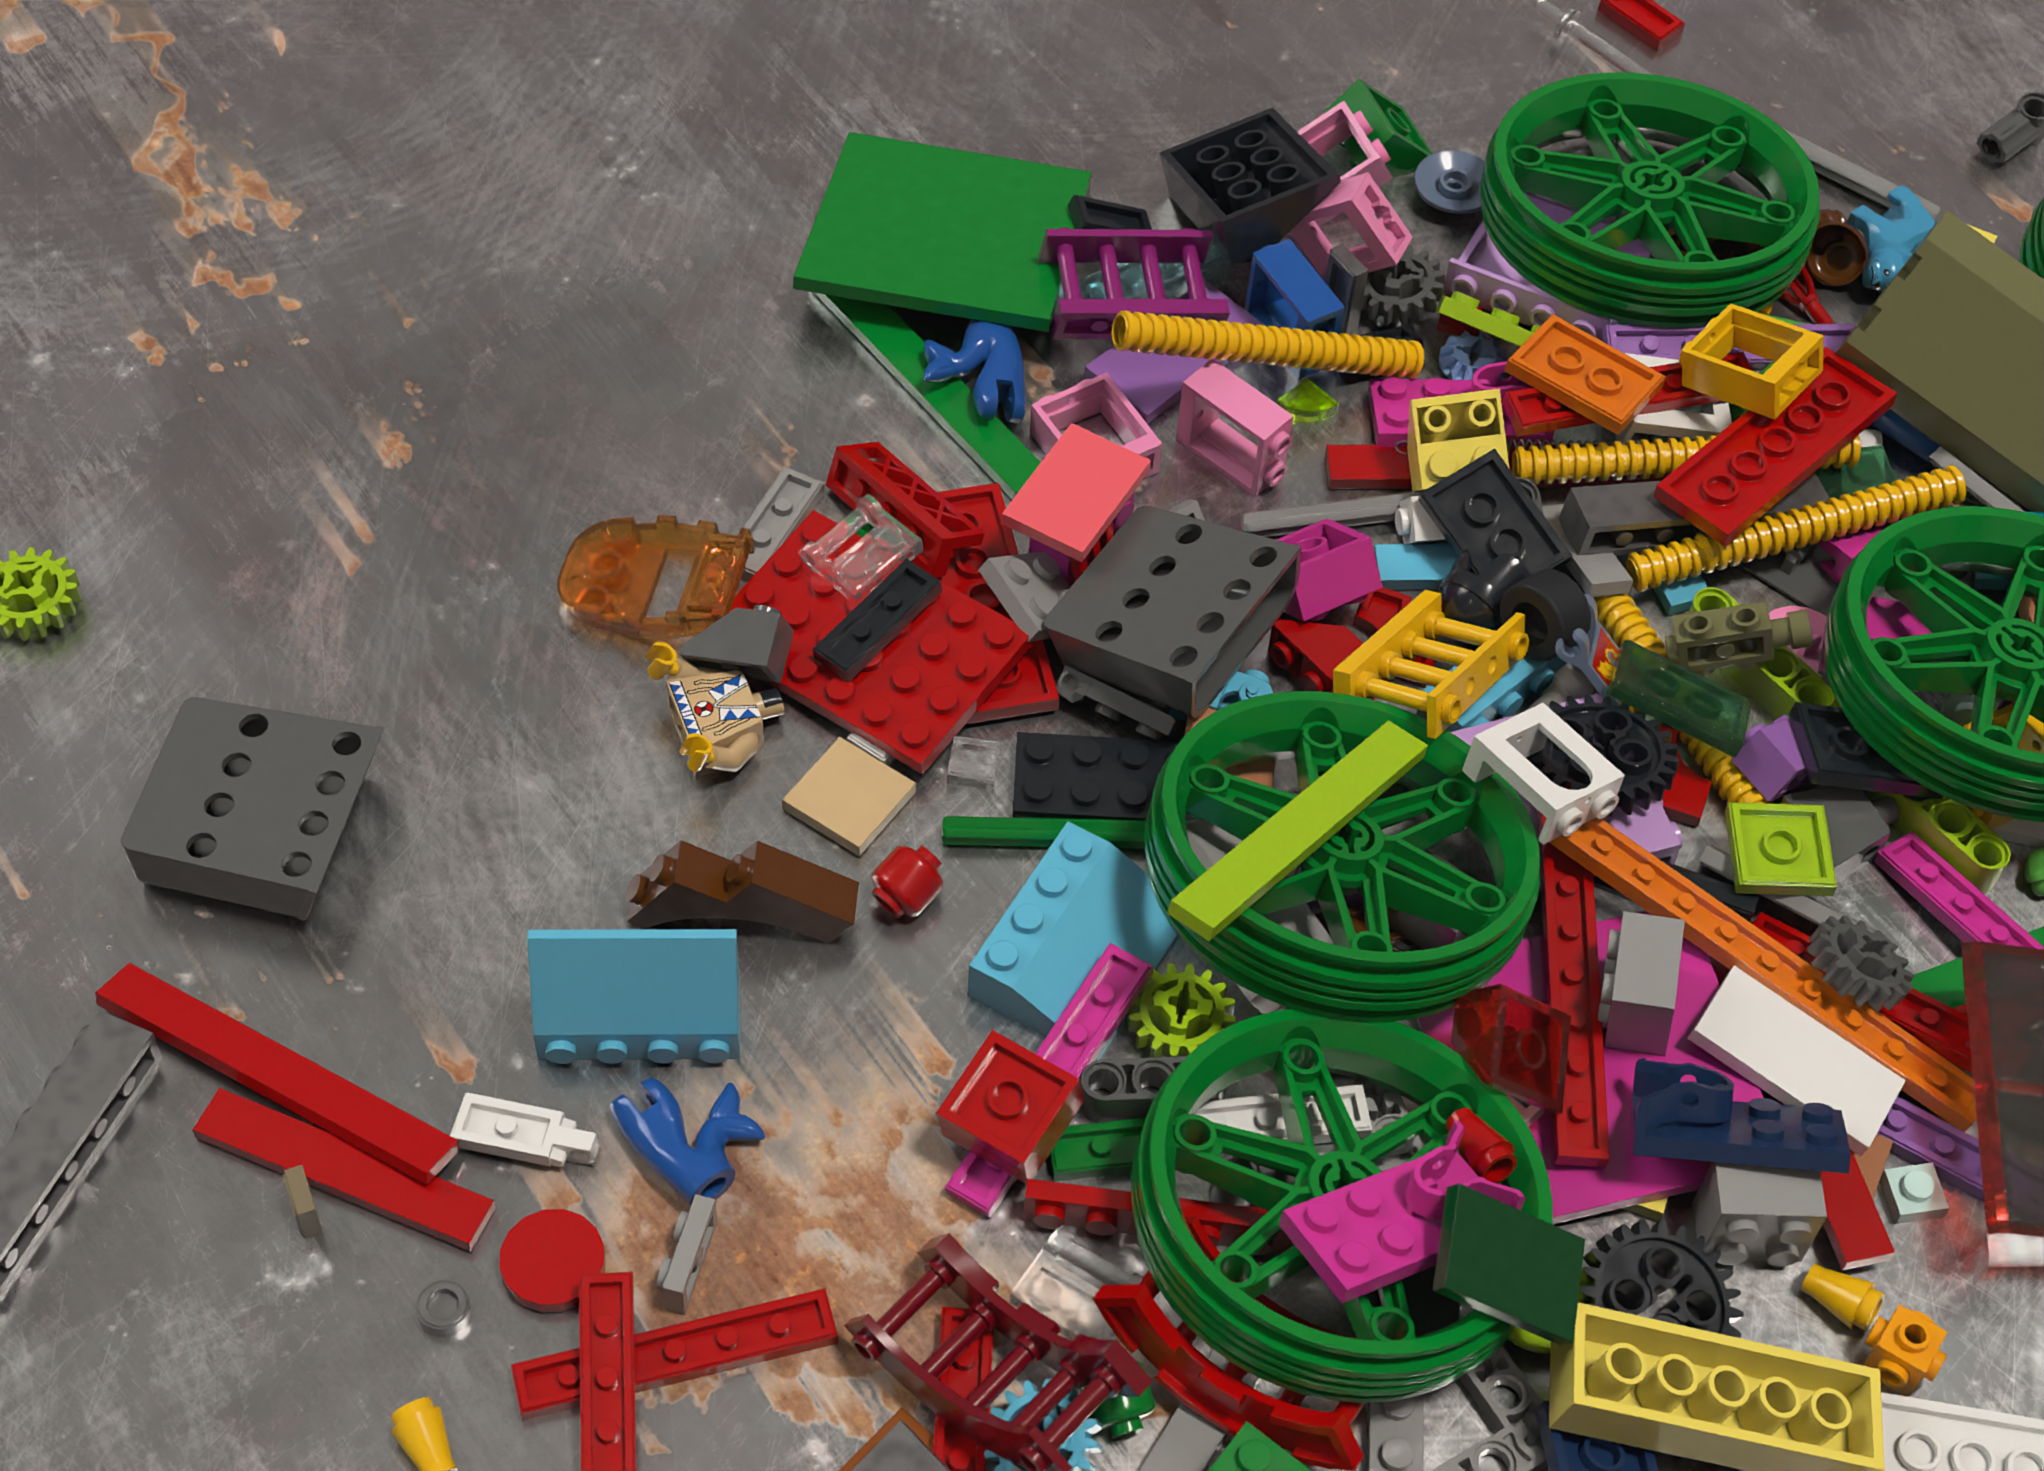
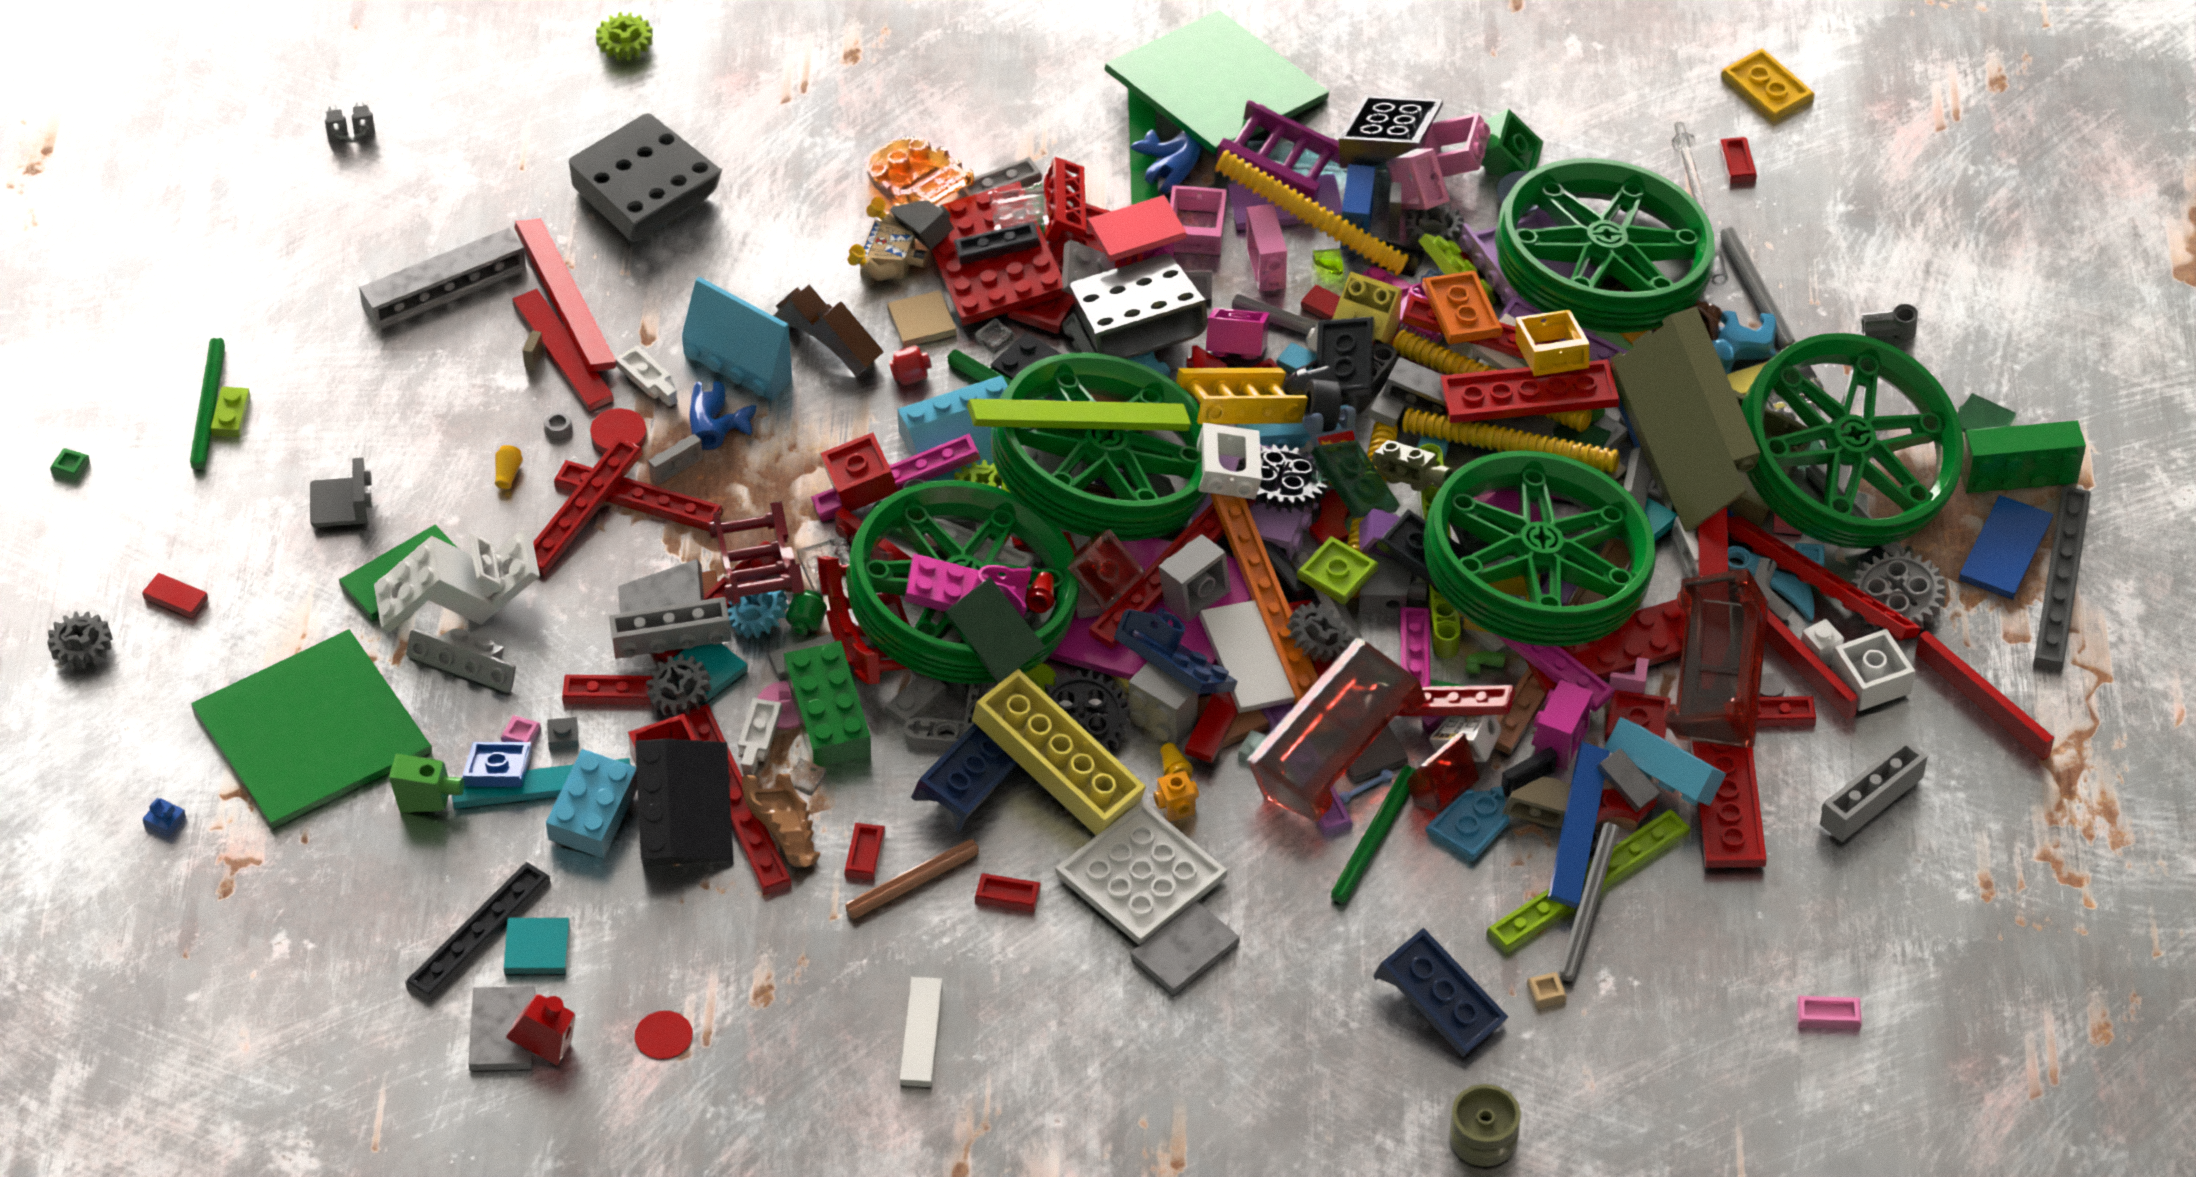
camera: 40 degrees right, 5 degrees down
black tile [1068,195,1152,230] -> none

